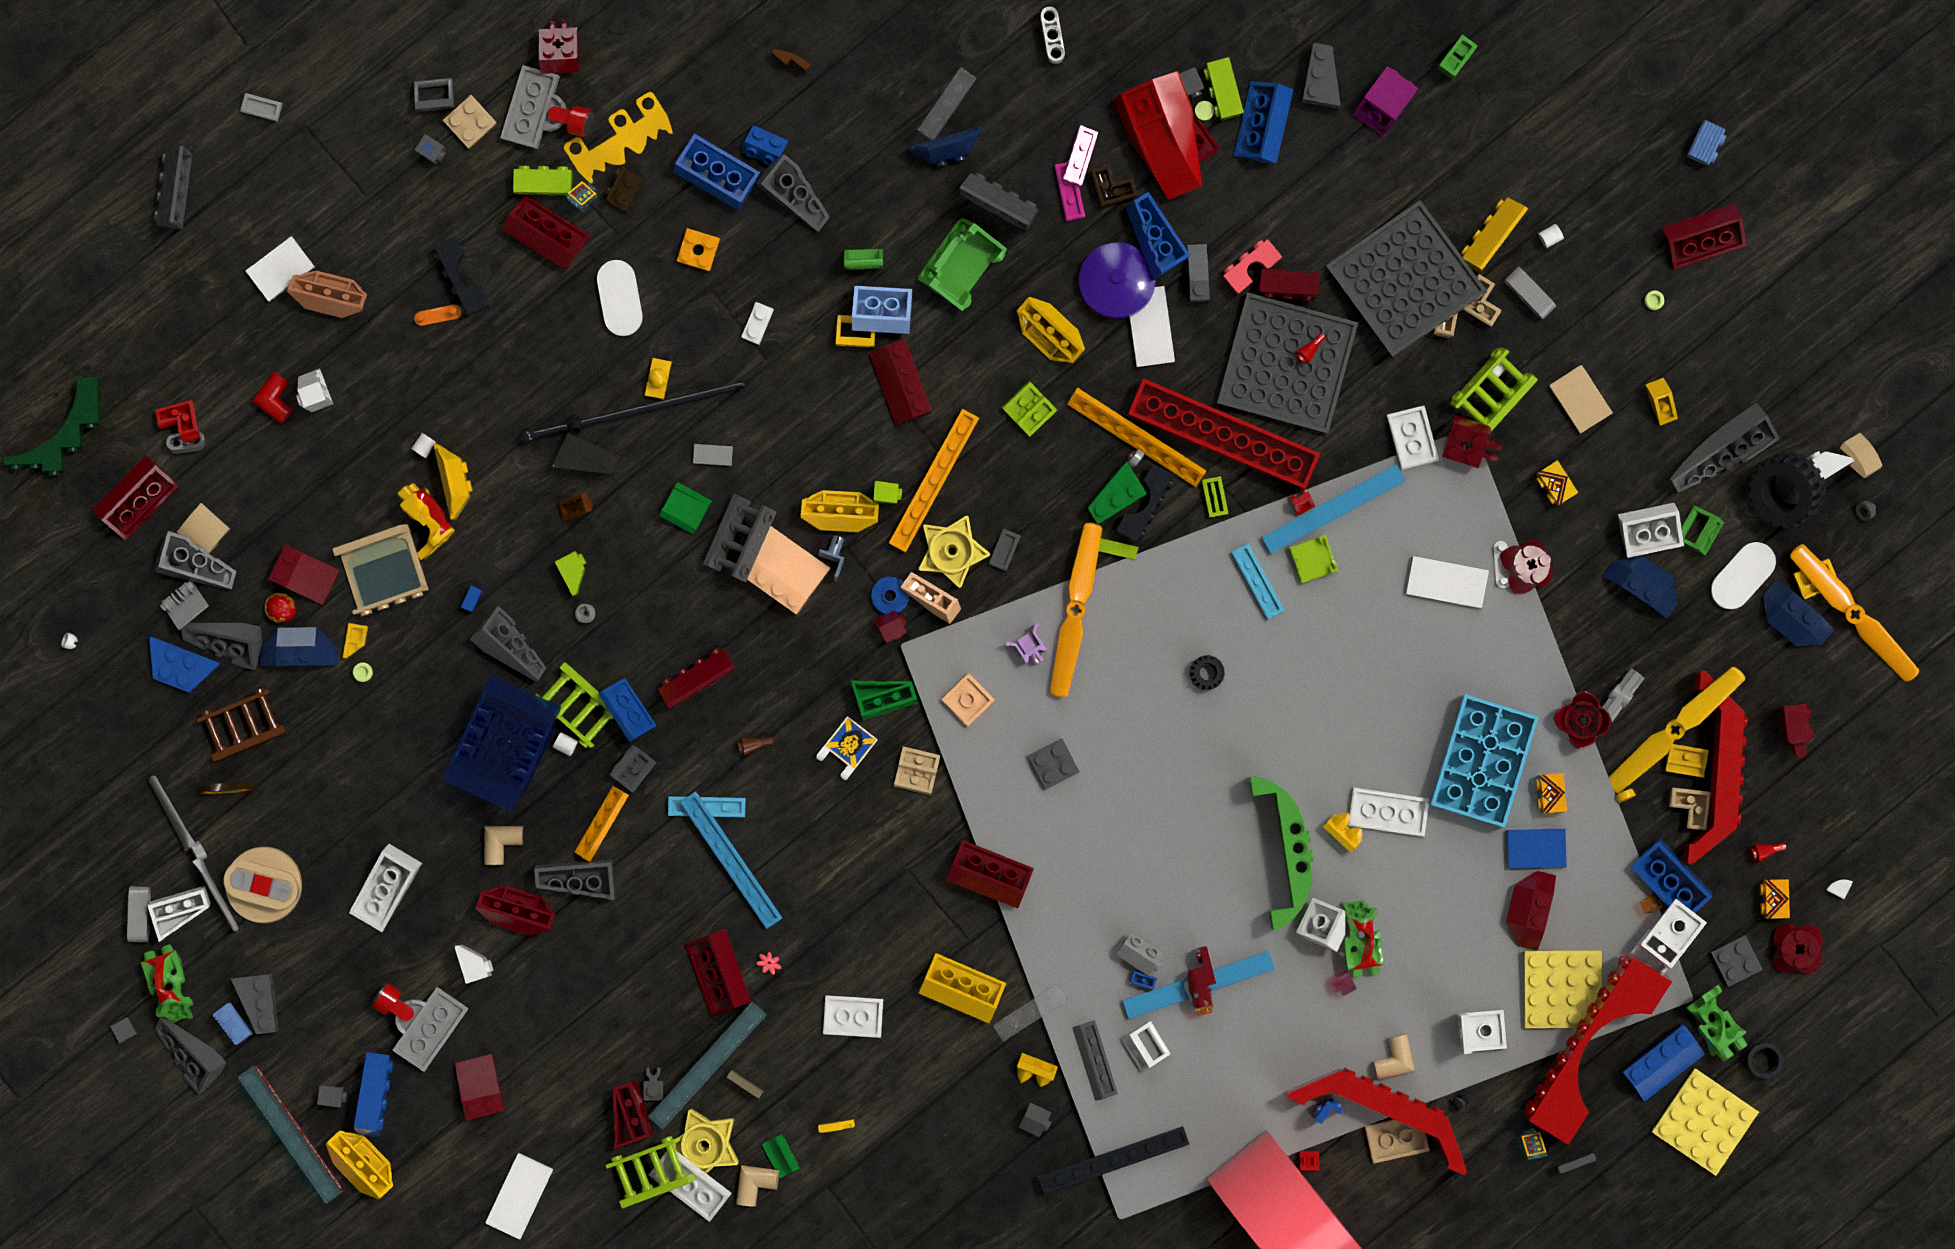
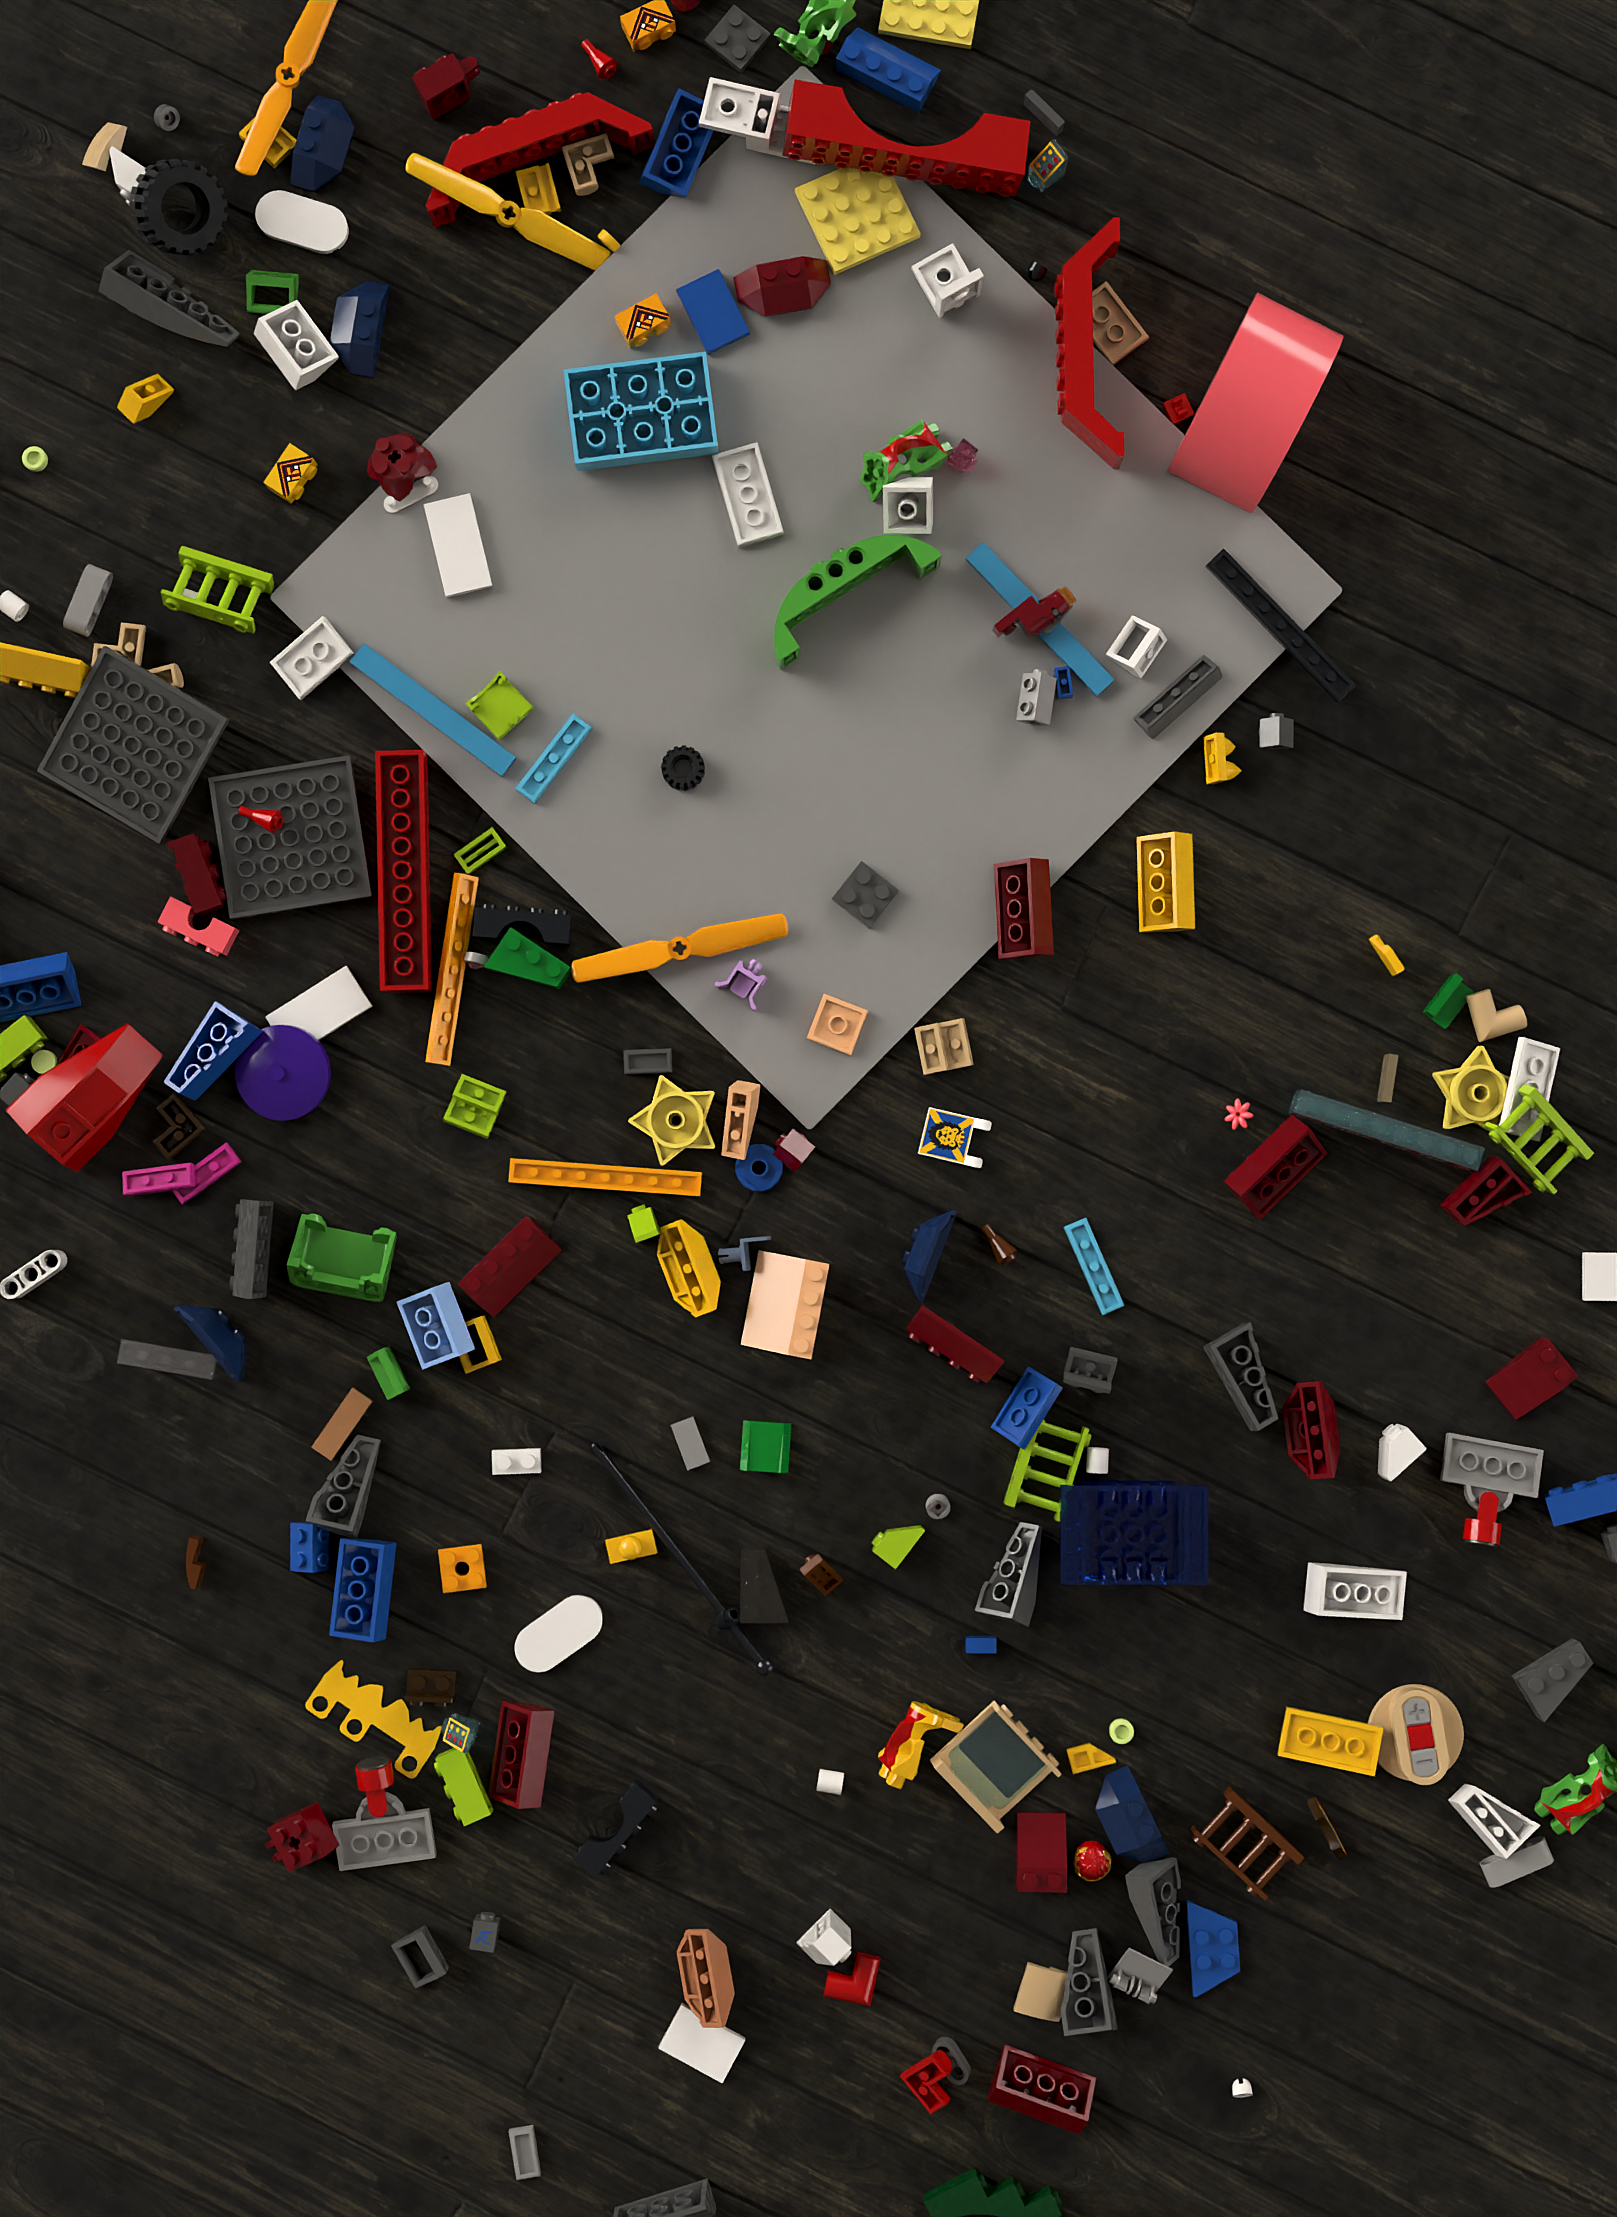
camera: 115 degrees left, 0 degrees up
light grey piece [149,776,239,931] -> none
medium blue brick [213,1003,253,1045] -> none
orange piece [414,305,462,326] -> none
yellow wedge [433,444,473,520] -> none
tan plate [443,95,497,149] -> none
tan brick [484,826,523,865] -> none
light orange plate [575,786,629,862] -> none
dark grey plate [644,1067,663,1101] -> none
dark azure tile [680,791,783,929] -> none
dark grey fence [703,494,777,582] -> none
white tile [823,995,883,1038] -> none
green wedge [851,680,918,721] -> none
clear tile [993,984,1068,1042] -> none
yellow wedge [1017,297,1085,363] -> none
lime sticker [1099,538,1139,559] -> none
dark grey slope [1187,244,1210,302] -> none
red tile [1291,489,1315,516] -> none
blue bracket [1312,1098,1344,1124] -> none
yellow tile [1323,813,1362,853] -> none
tan brick [1373,1034,1415,1080] -> none
dark red hinge [1442,415,1502,469] -> none
tan tile [1549,365,1613,434] -> none
dark red brick [1553,691,1612,750] -> none
light grey piece [1602,668,1644,722] -> none
clear orange piece [1640,893,1665,913] -> none
none -> medium nougat tile [312,1387,373,1461]
none -> dark blue wedge [901,1210,957,1302]
none -> yellow plate [1277,1706,1384,1776]

